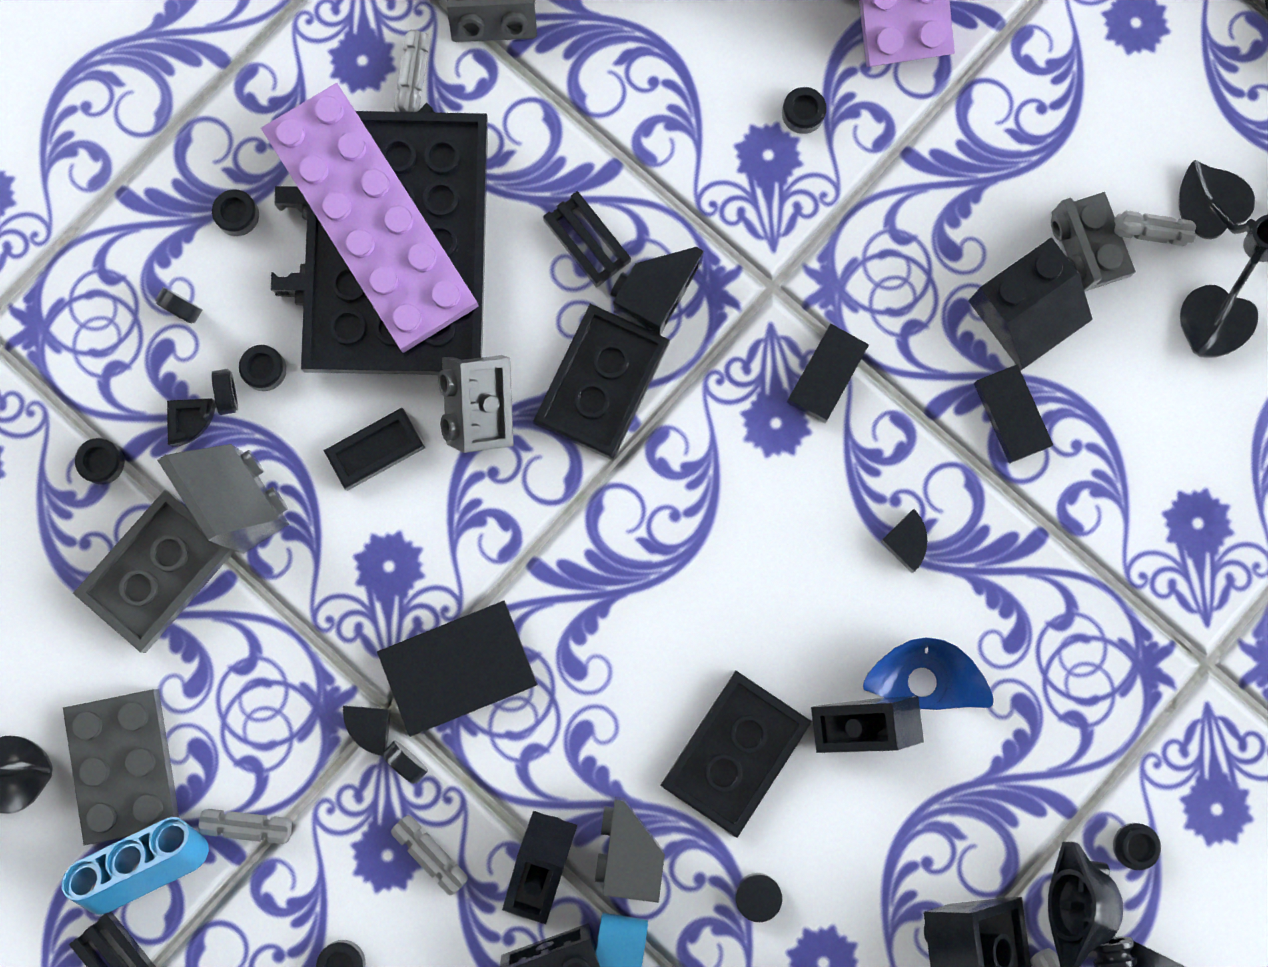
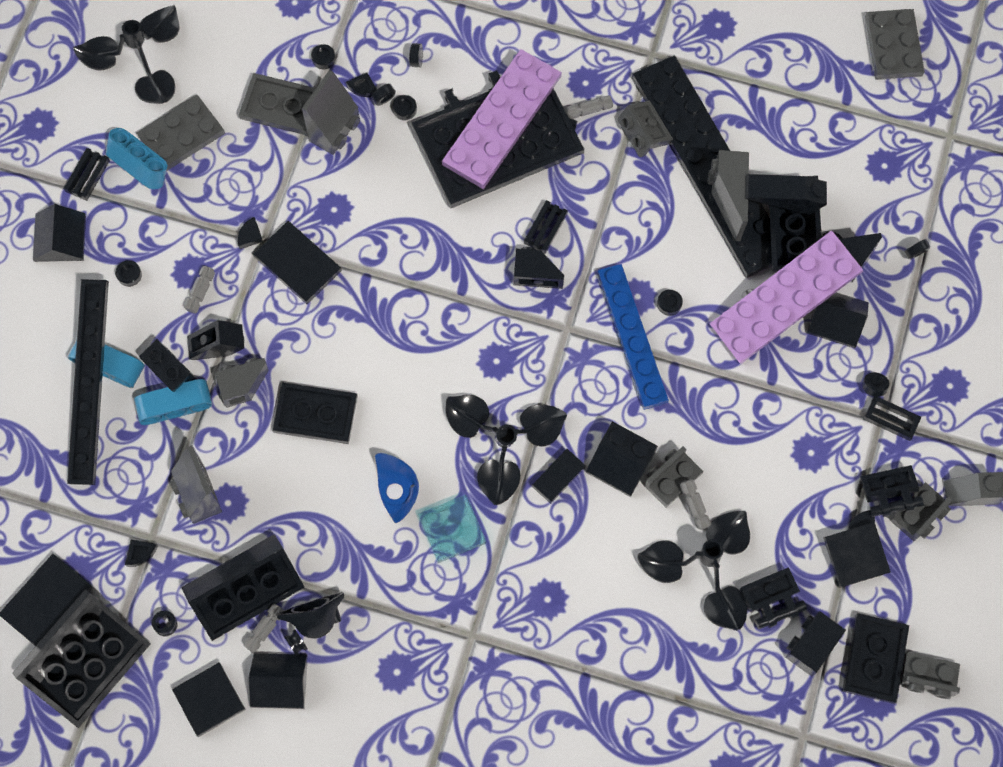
camera: 65 degrees right, 10 degrees down
light grey axle [198,809,292,844] -> none
black tile [212,189,259,236] -> none
black tile [323,408,425,491] -> none
black tile [383,740,428,784] -> none
bracket [438,355,514,453] -> none
black tile [533,303,670,461] -> none
black tile [735,873,782,922] -> none
black tile [787,323,869,423] -> none
black slope [811,696,924,753] -> none
black tile [880,509,928,573] -> none
black plate [1113,823,1161,870] -> none
none -> clear light blue plate [418,495,486,563]
none -> black plant [446,395,567,505]
none -> blue plate [597,264,669,410]

